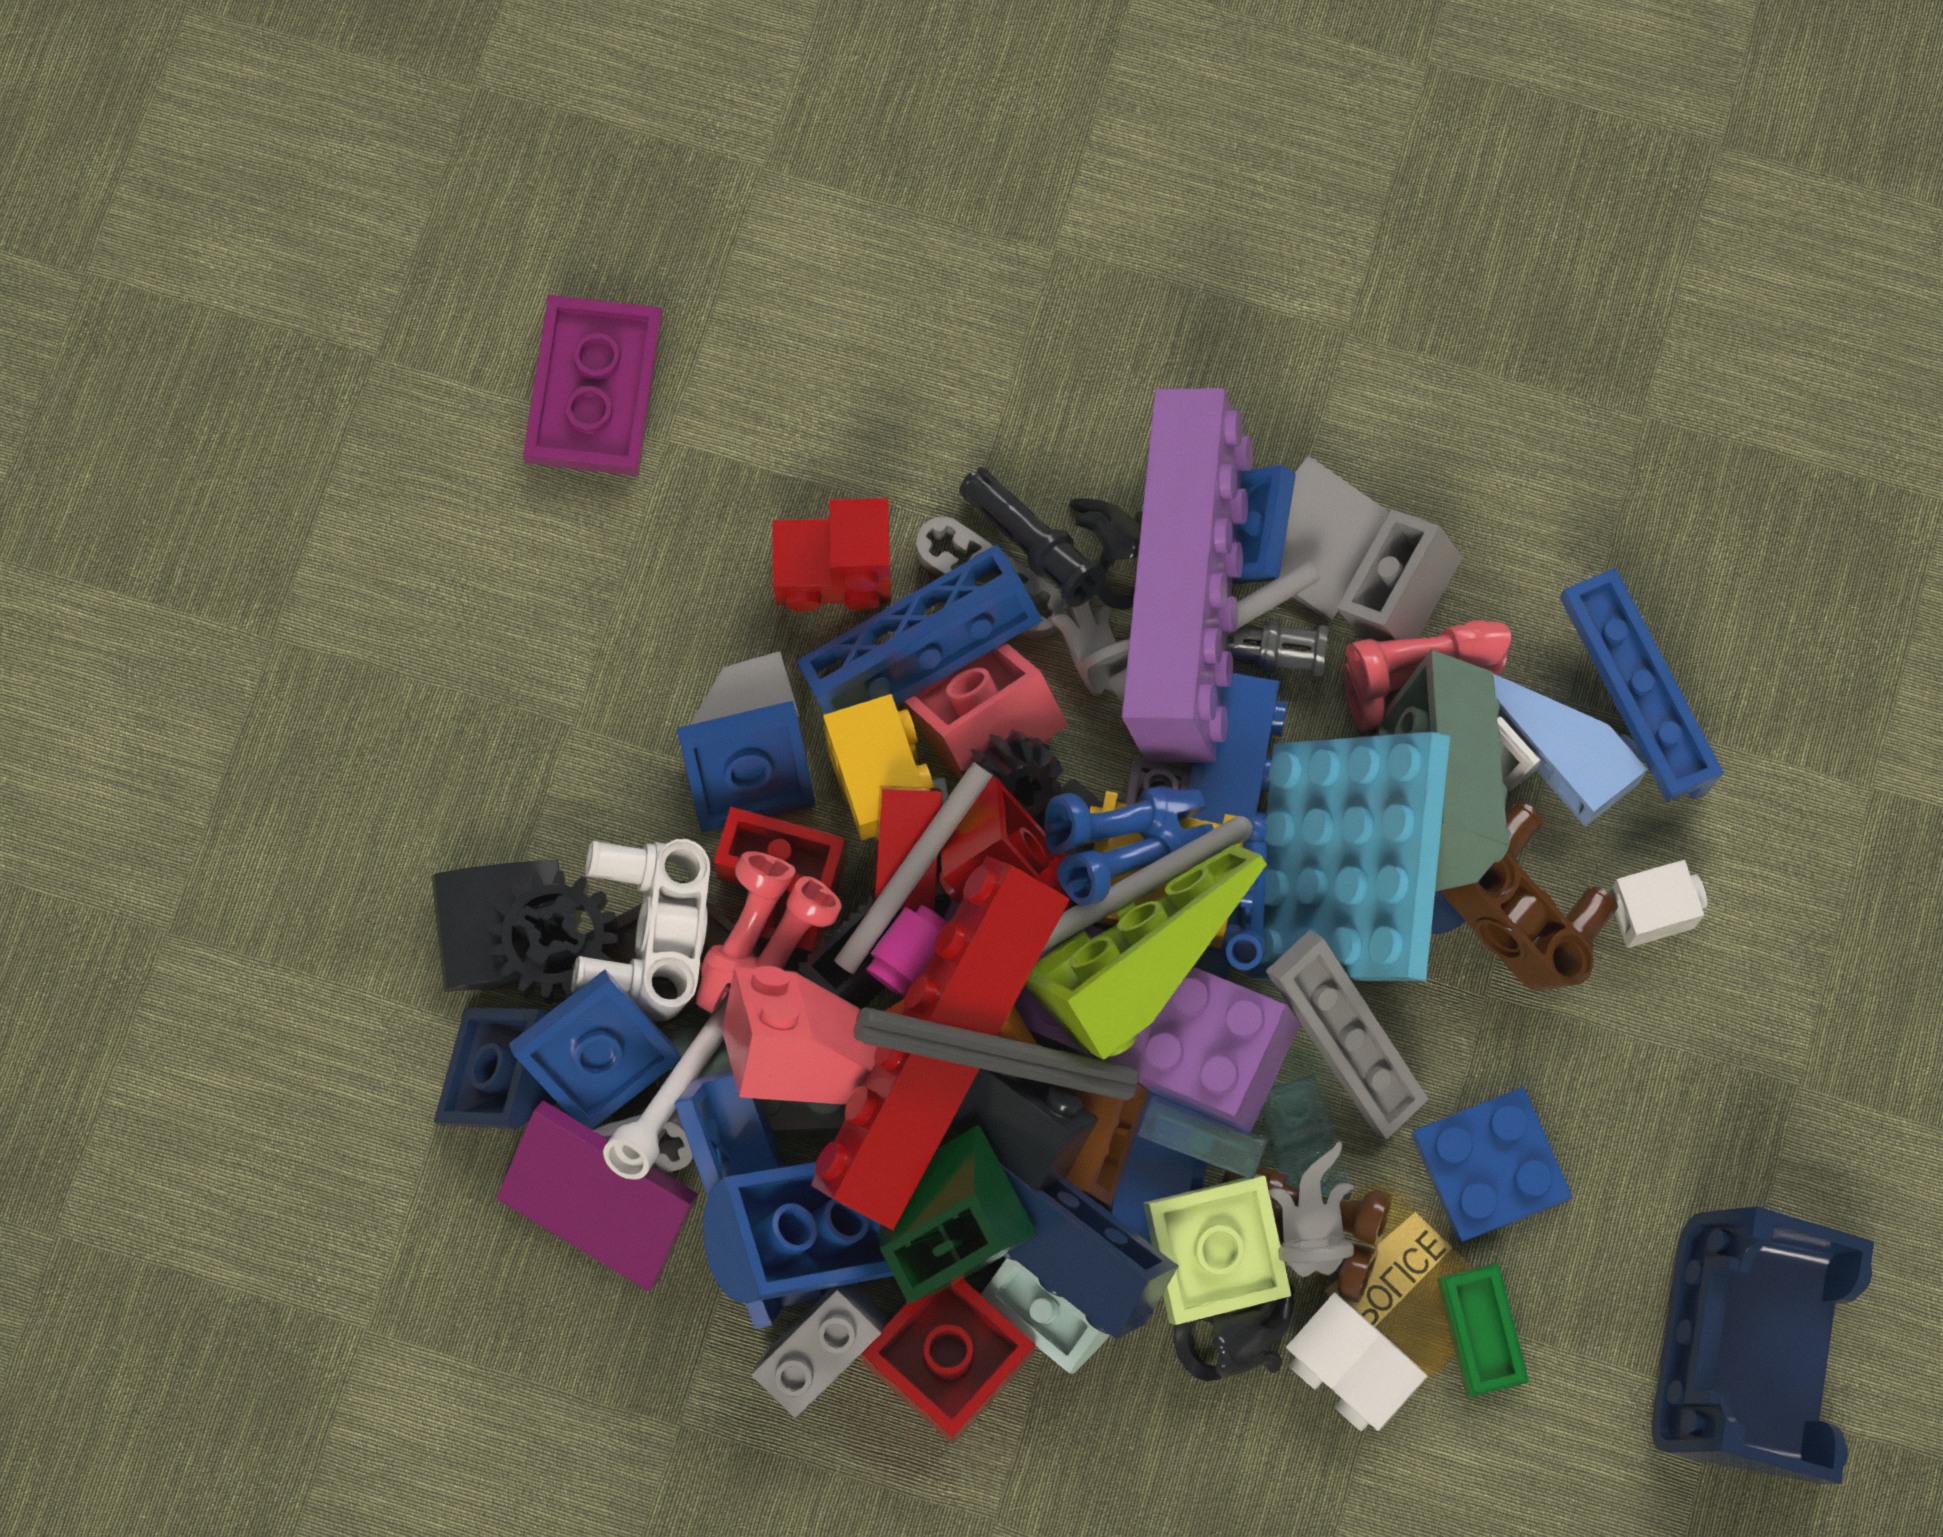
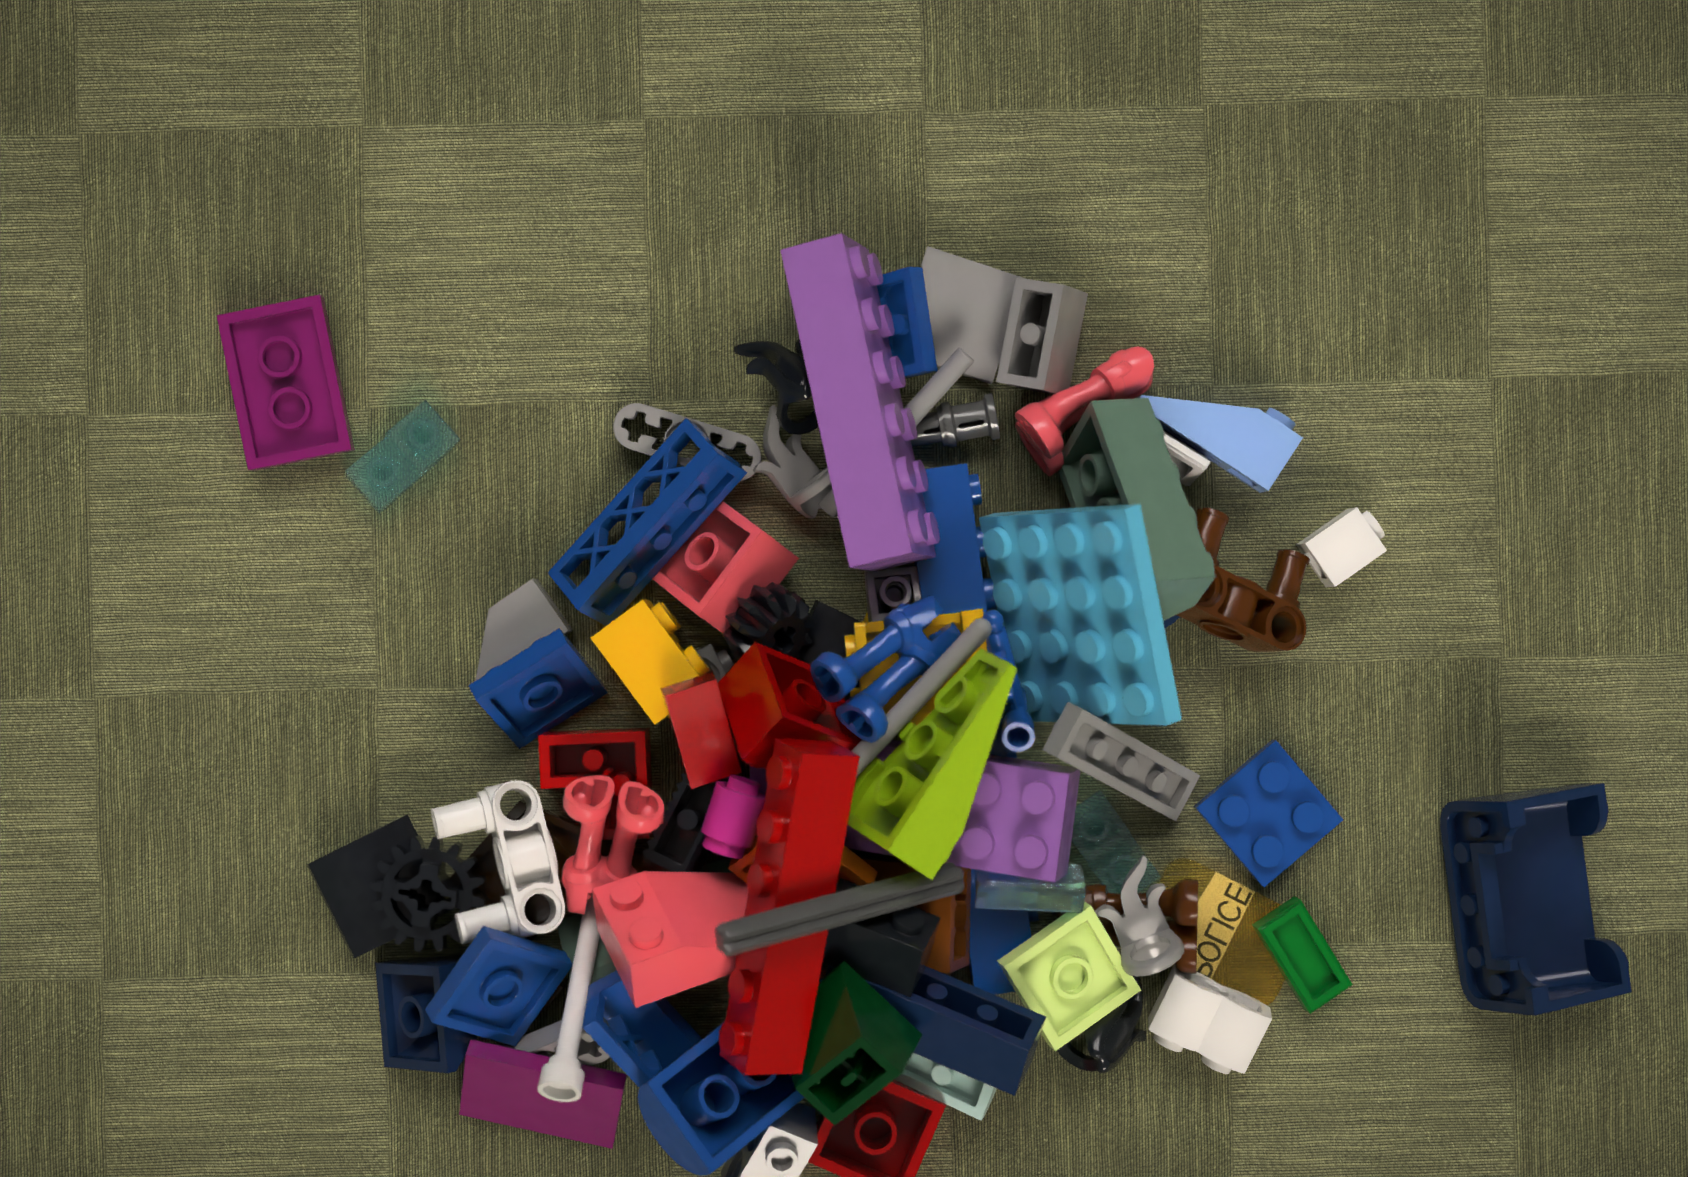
camera: 15 degrees left, 15 degrees up
red brick [772,498,891,612] -> none
light grey bar [834,761,993,974] -> none
black pin [959,467,1106,607] -> none
blue fence [1559,567,1724,803] -> none
none -> clear light blue slope [345,400,460,514]

